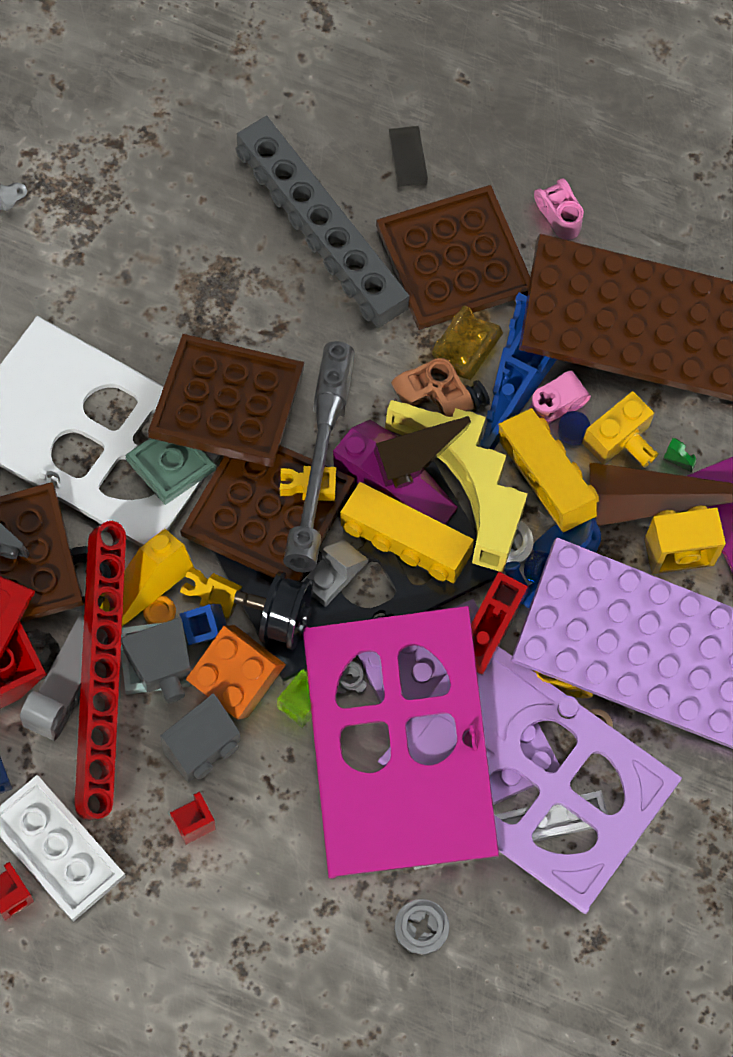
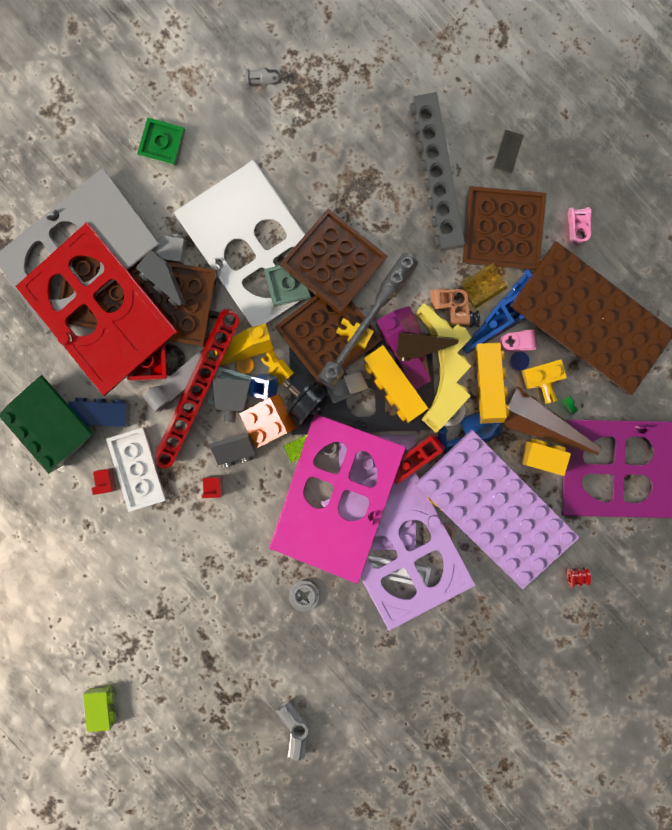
camera: 30 degrees right, 20 degrees up
clear blue tile [524,550,549,584] -> none

